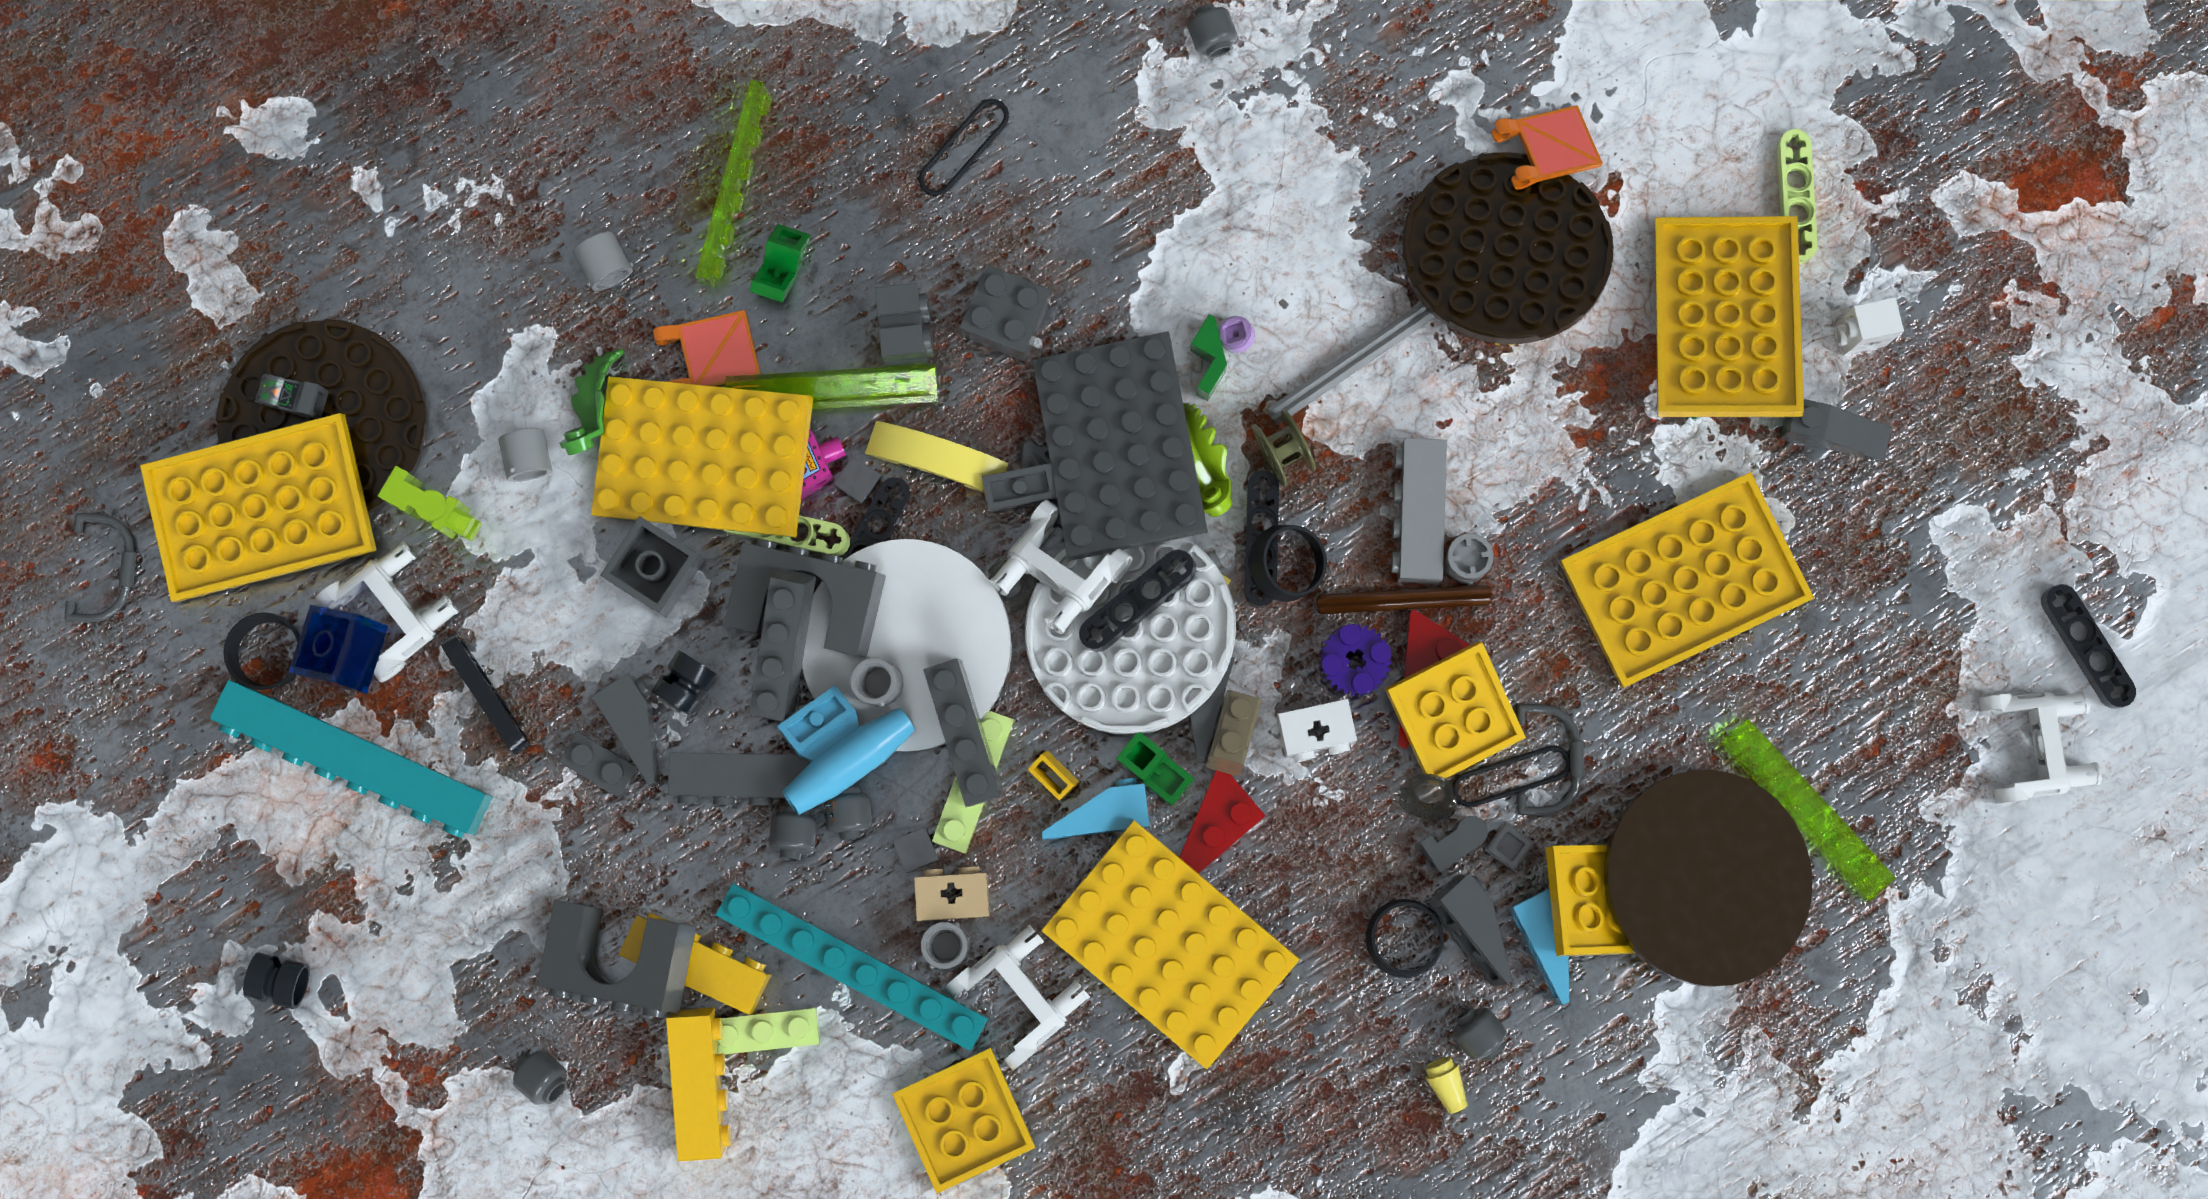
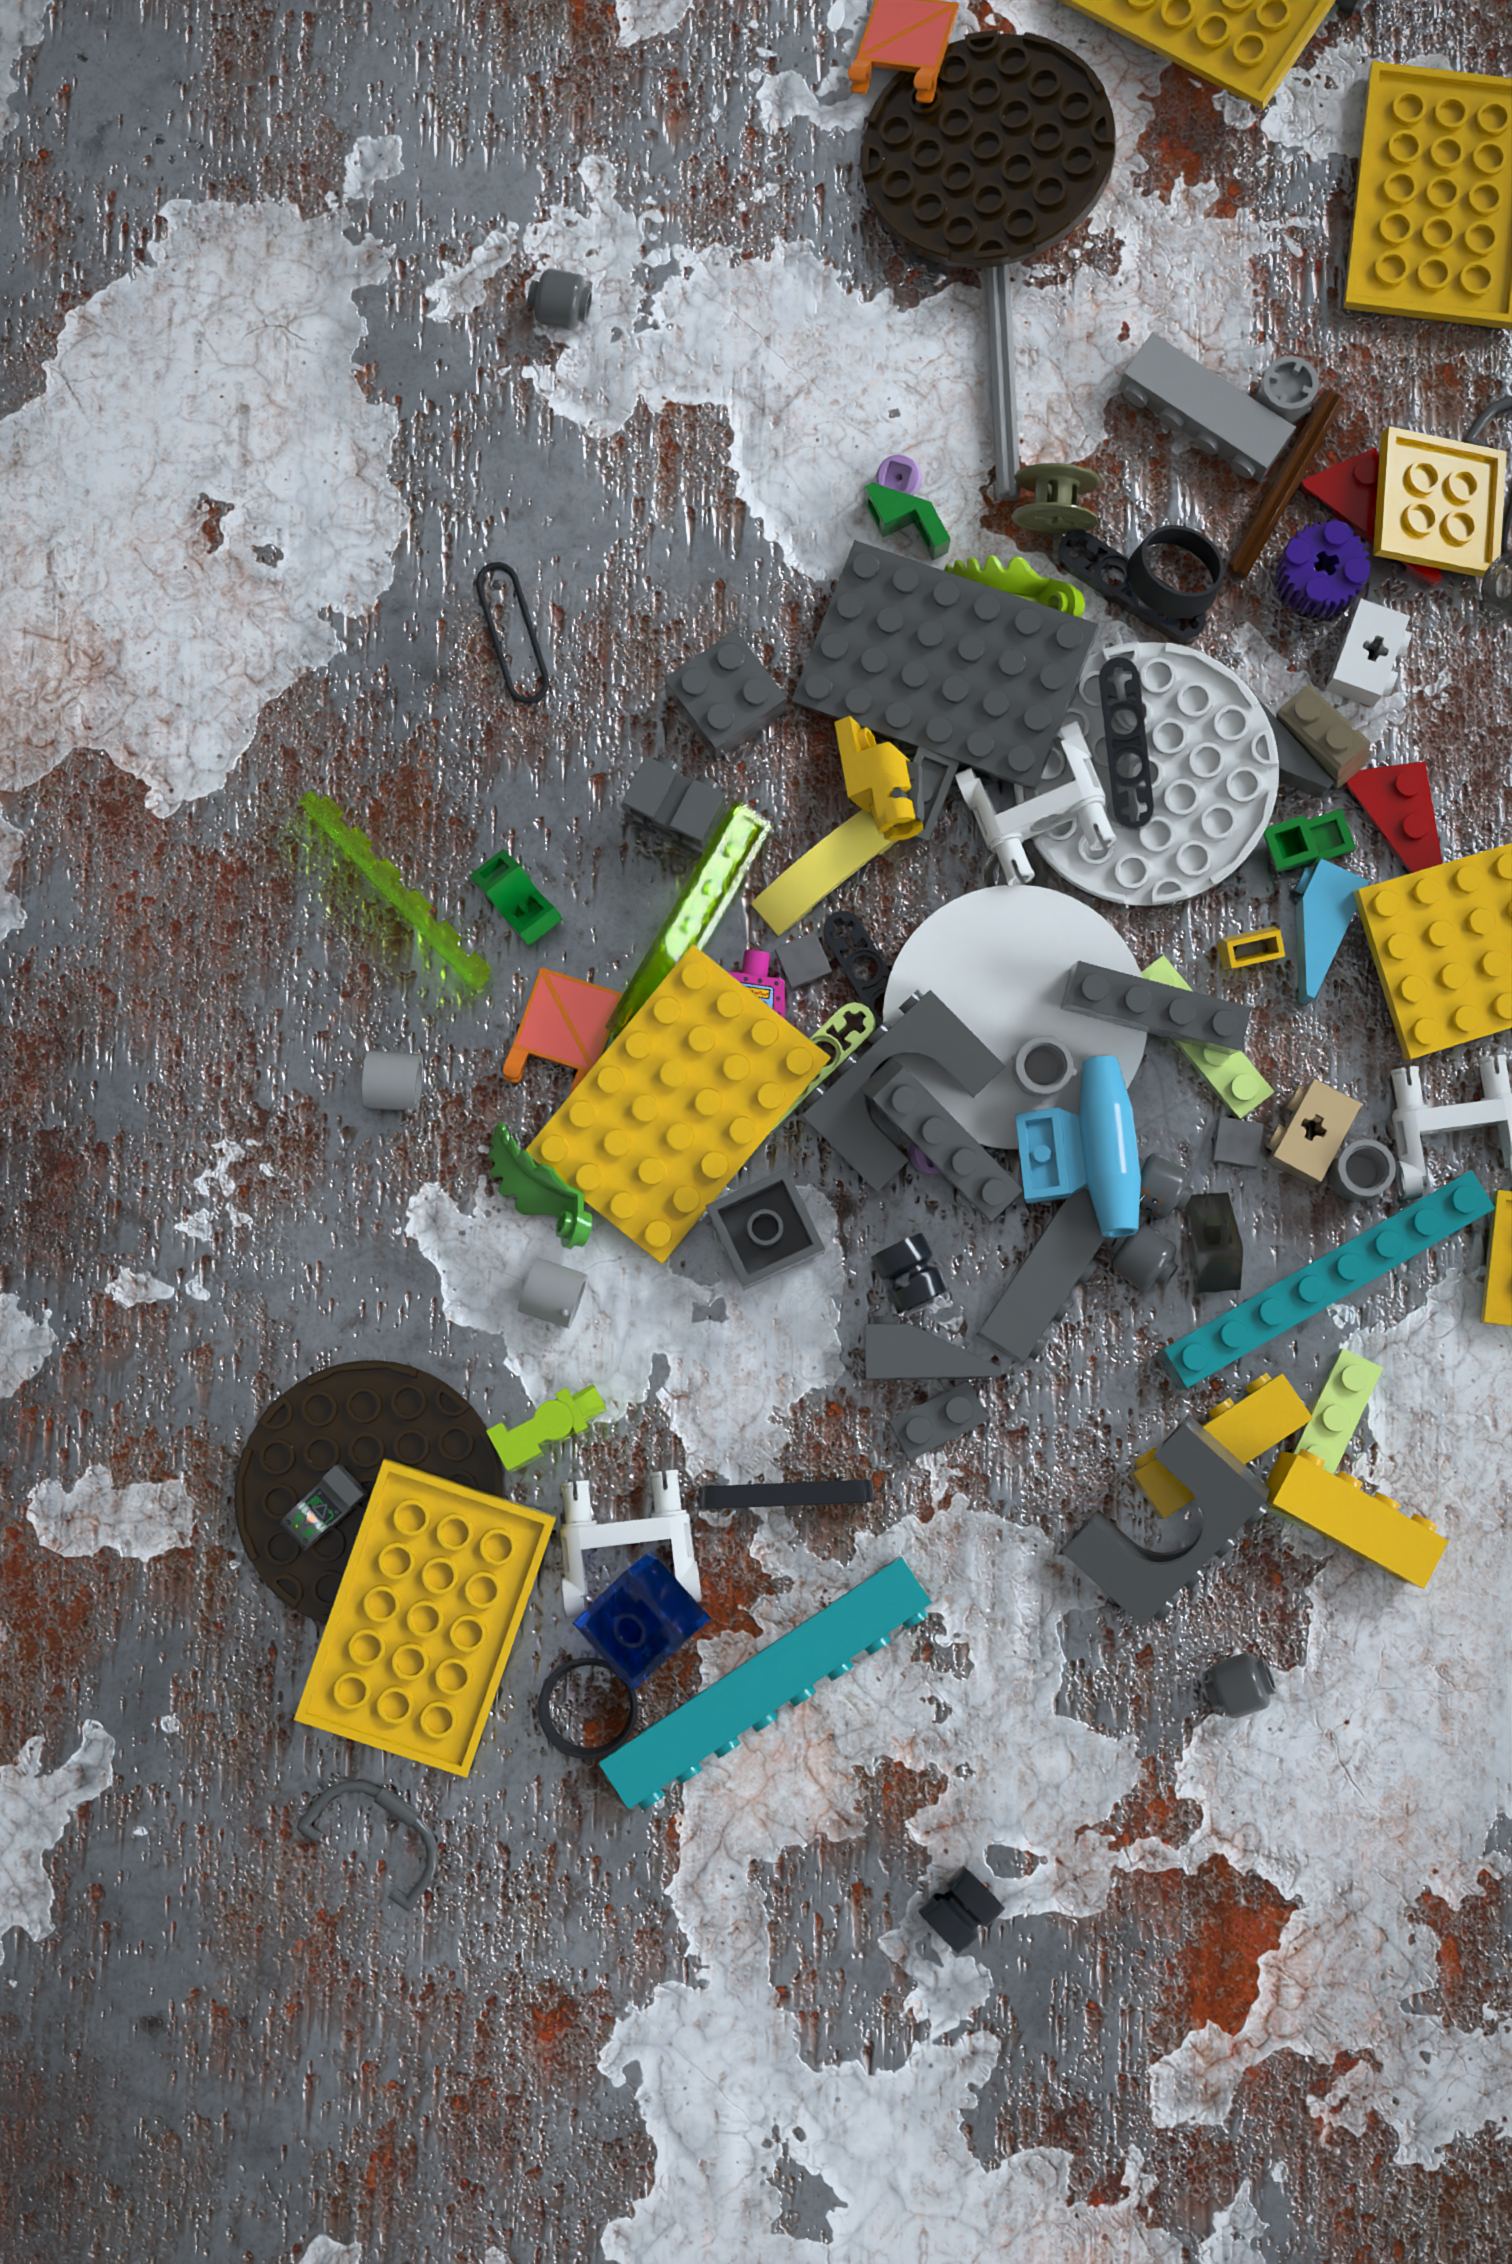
camera: 60 degrees left, 0 degrees up
none -> yellow plate [834,716,924,841]
none -> clear smoke slope [1184,1192,1244,1293]

